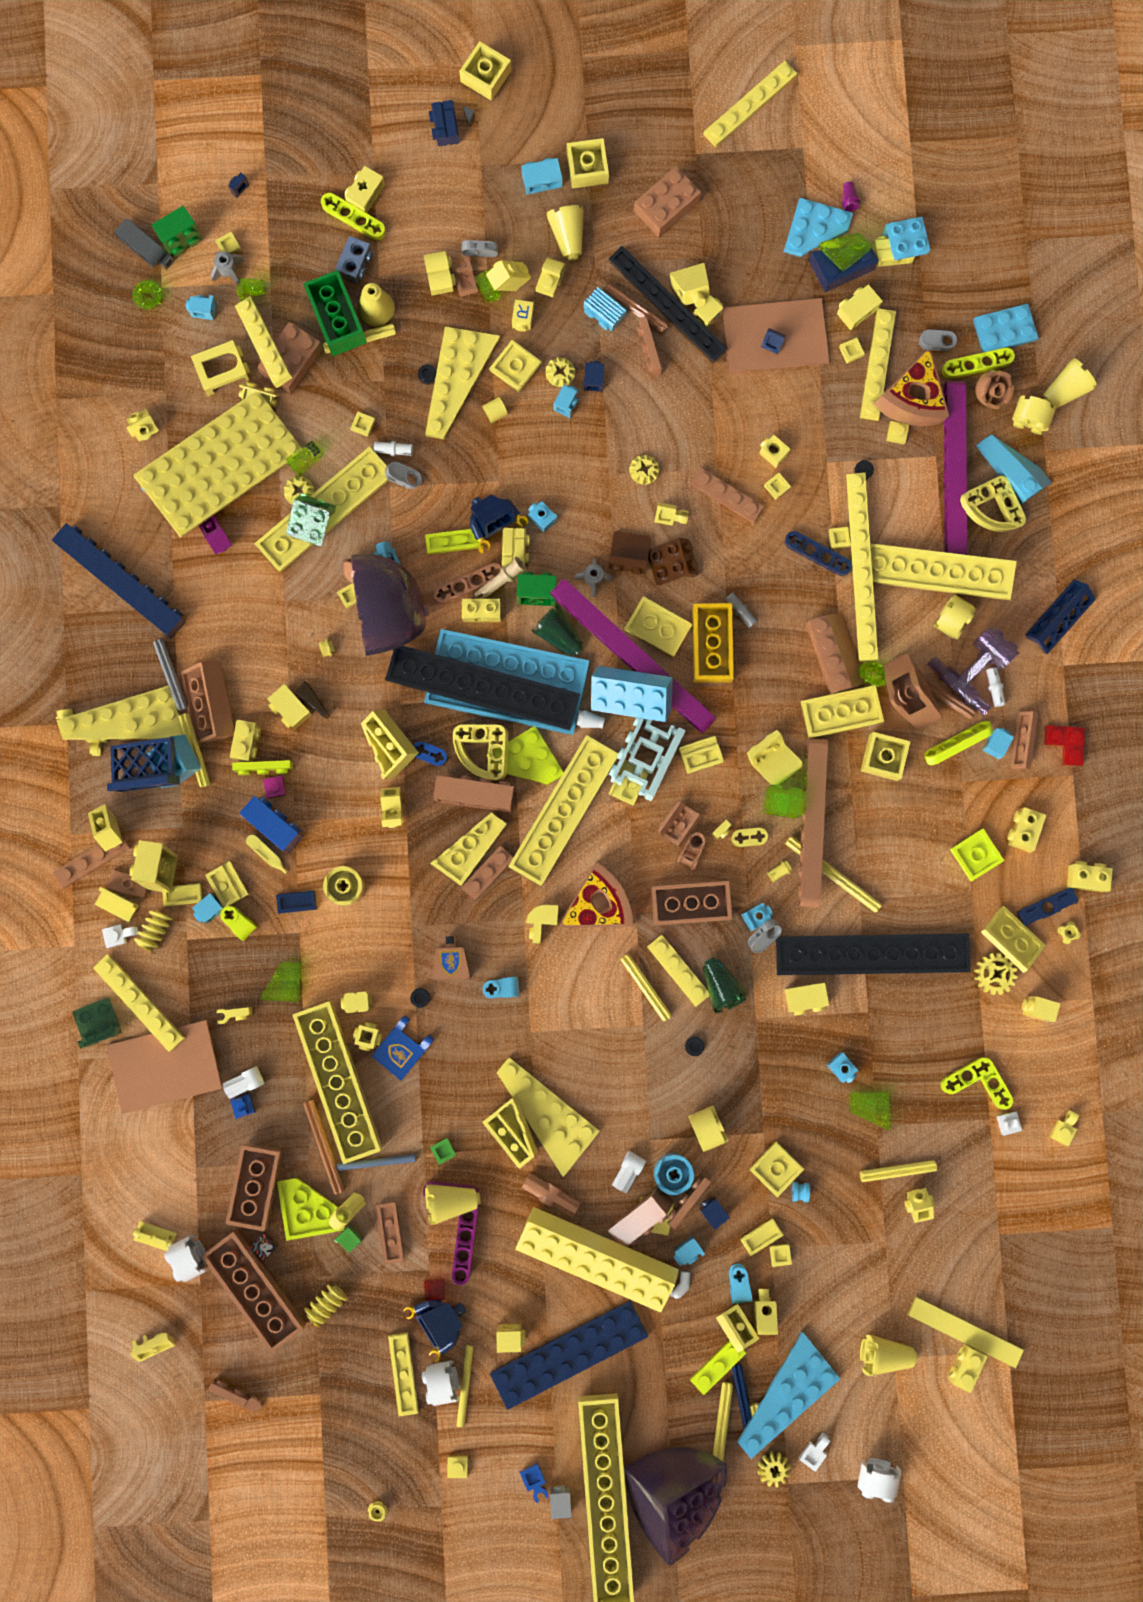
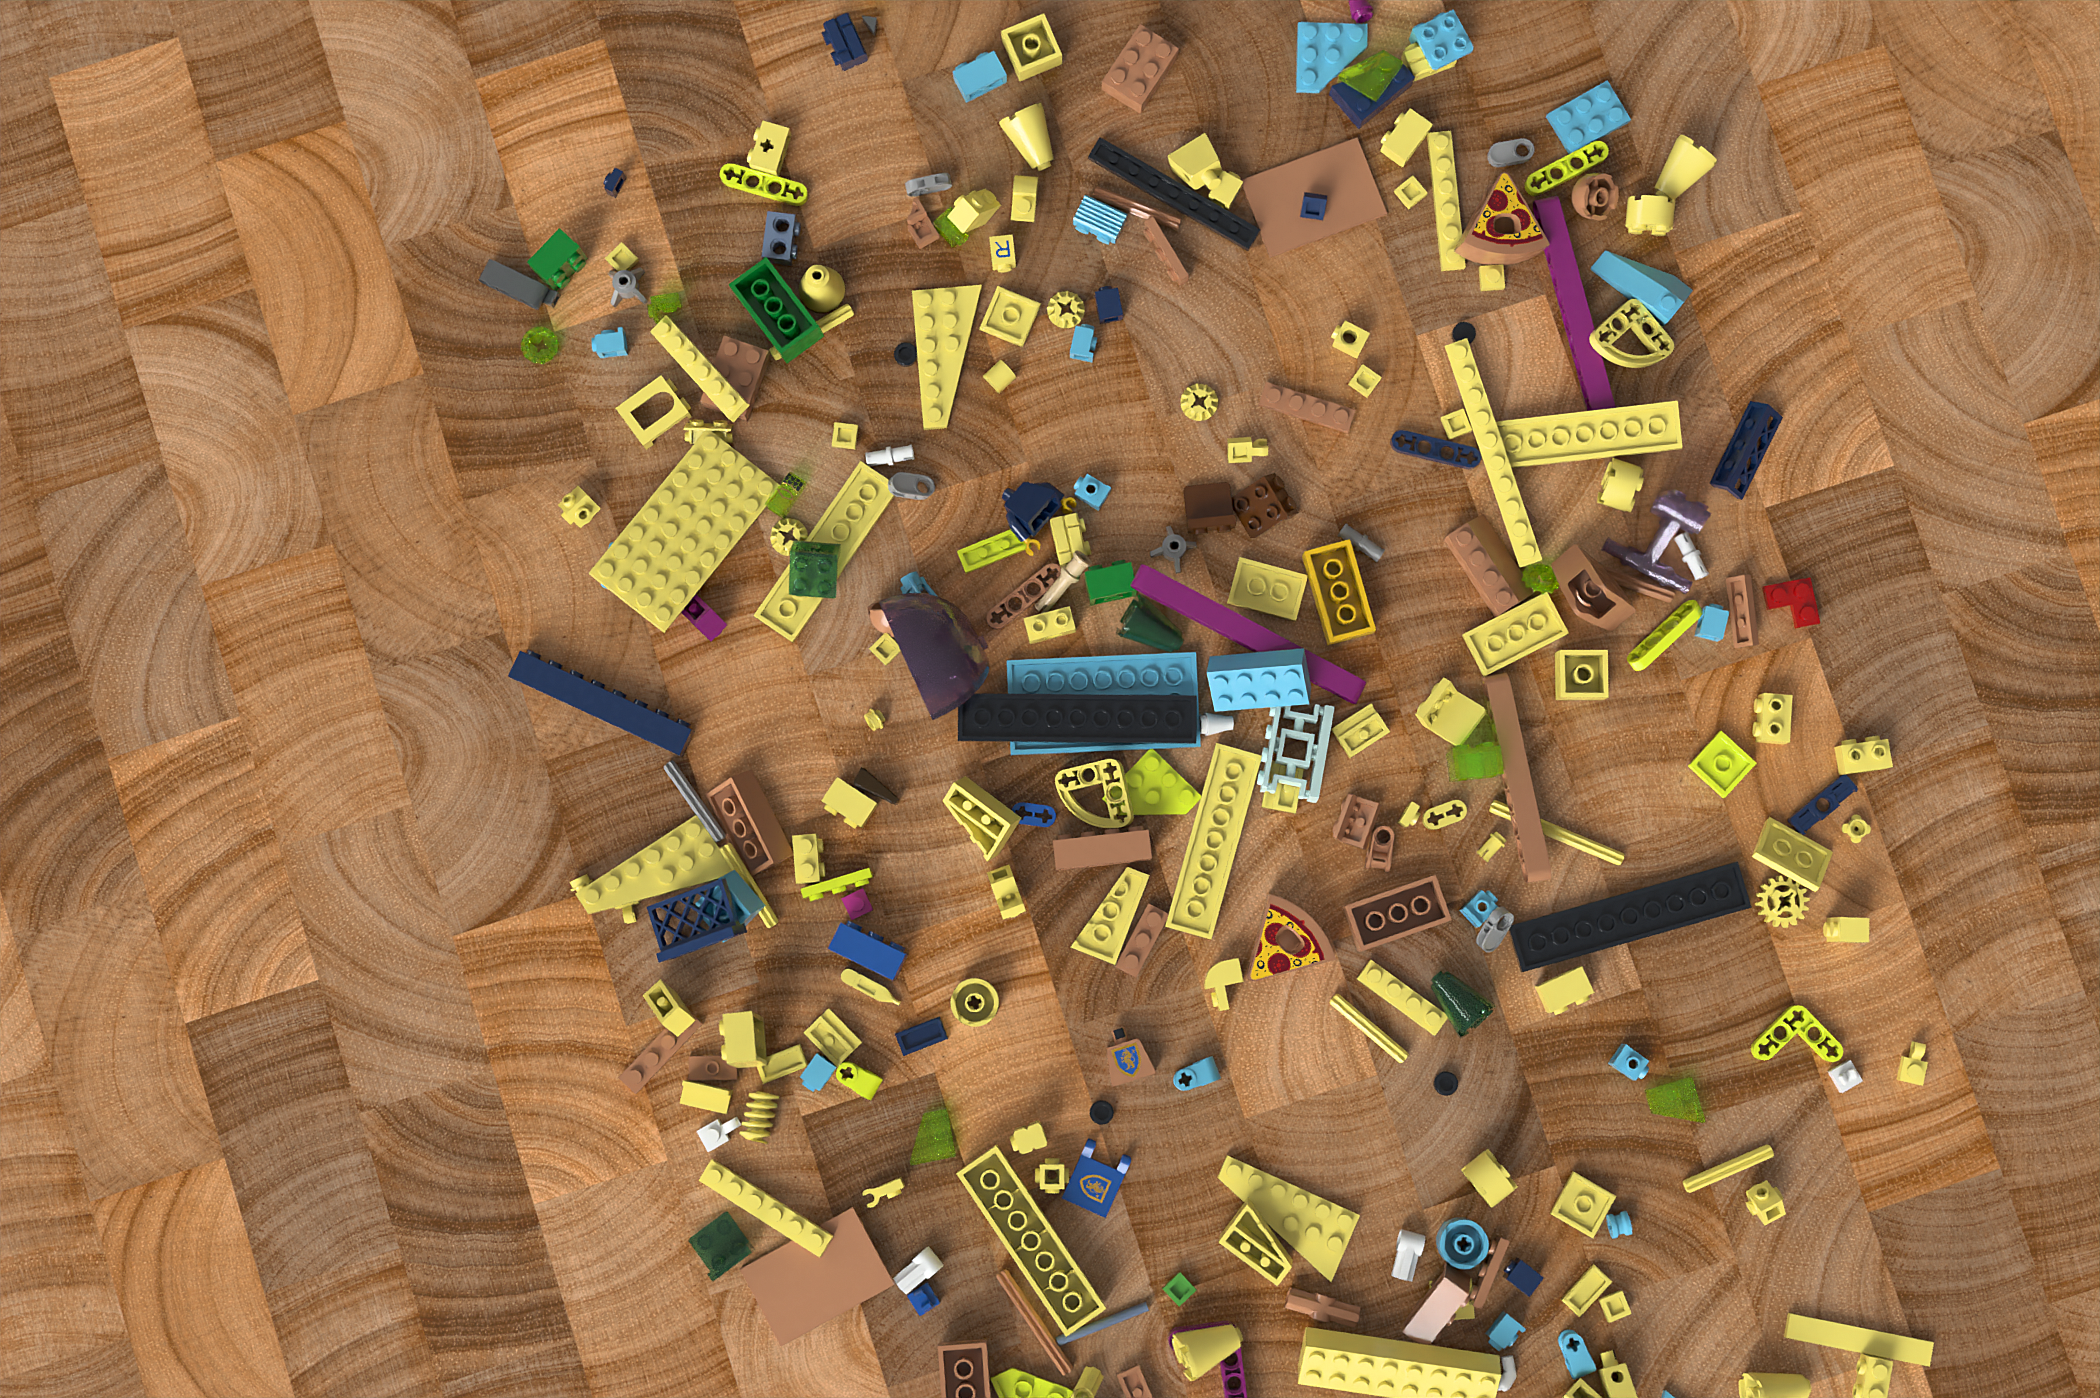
camera: 10 degrees left, 0 degrees up
light yellow brick [424,251,456,295] -> none

